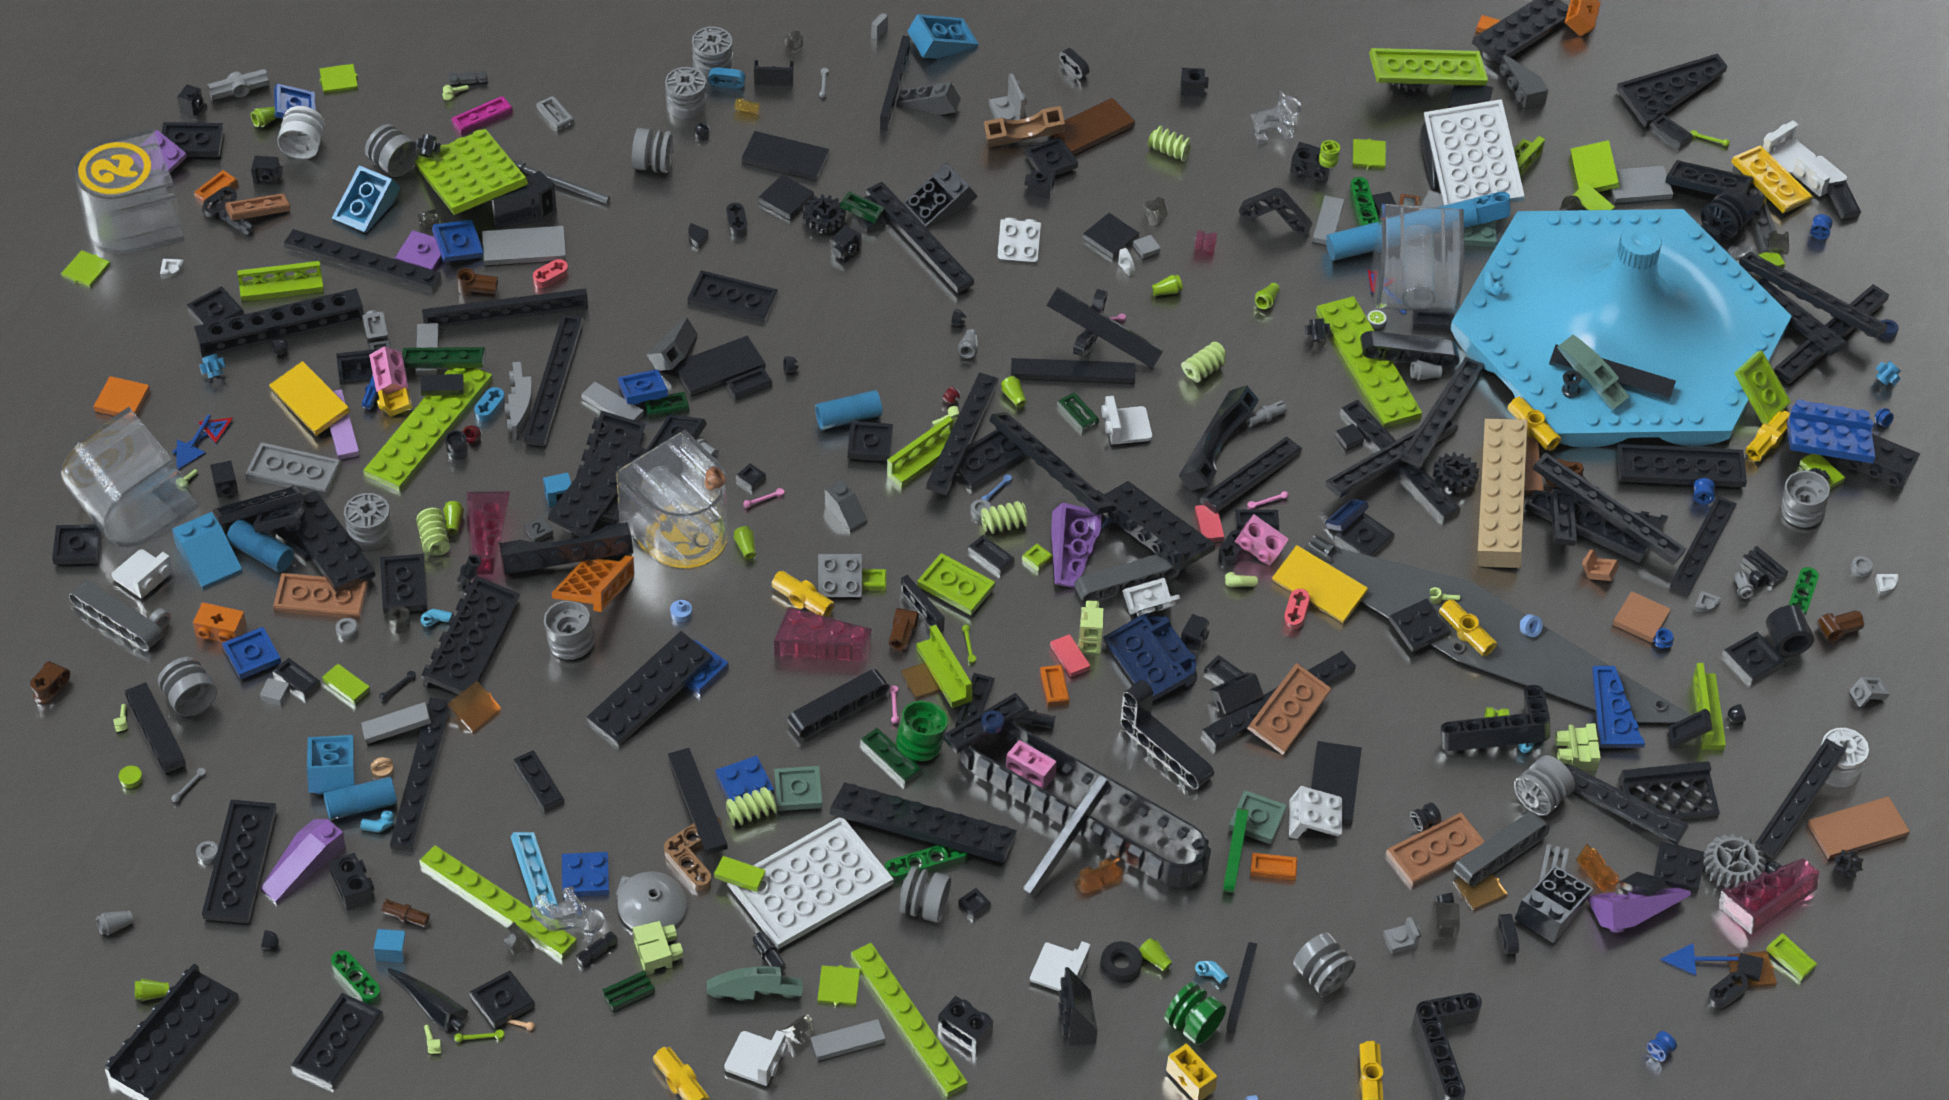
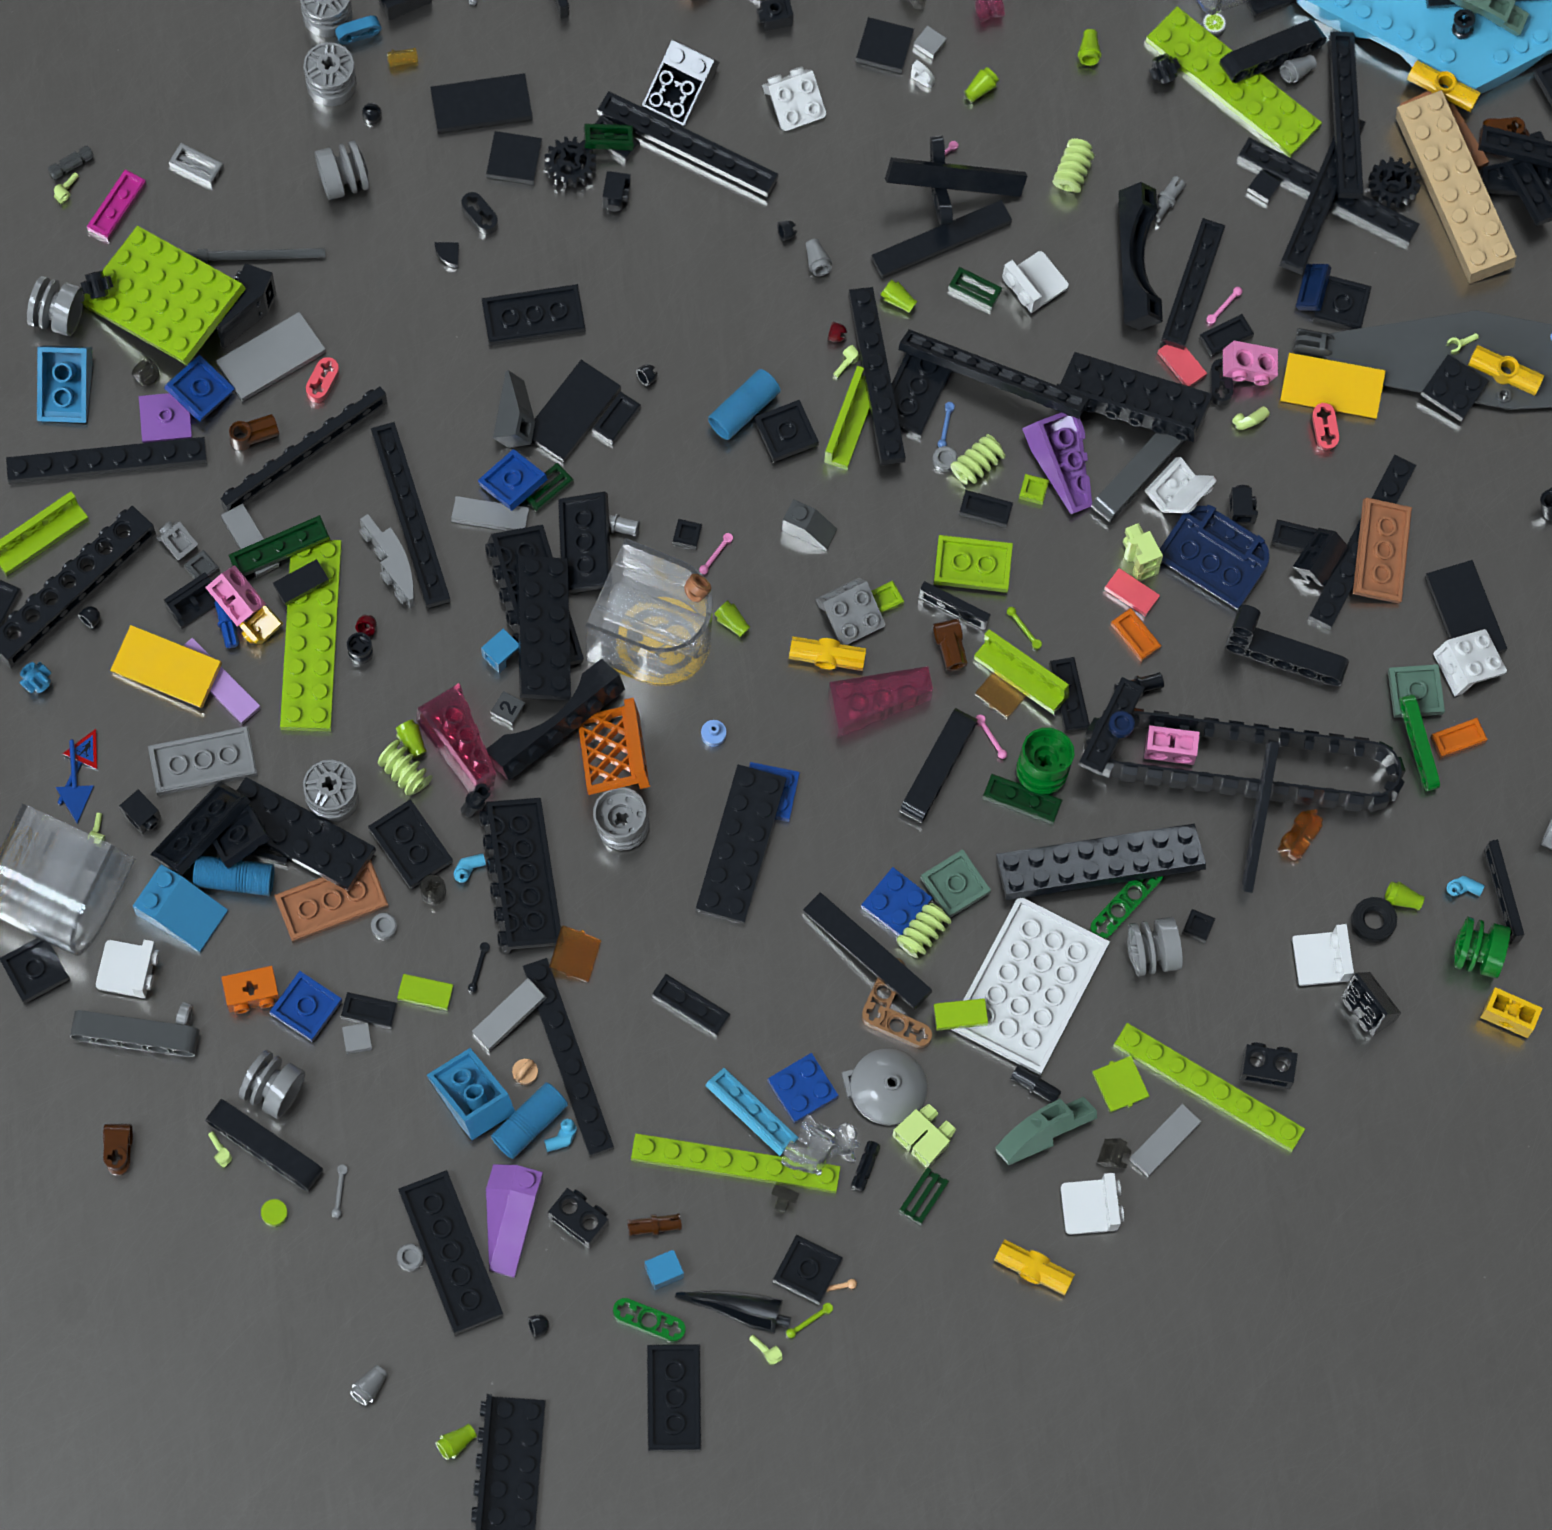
camera: 30 degrees left, 20 degrees up
dark azure beam [474,387,505,422] -> none

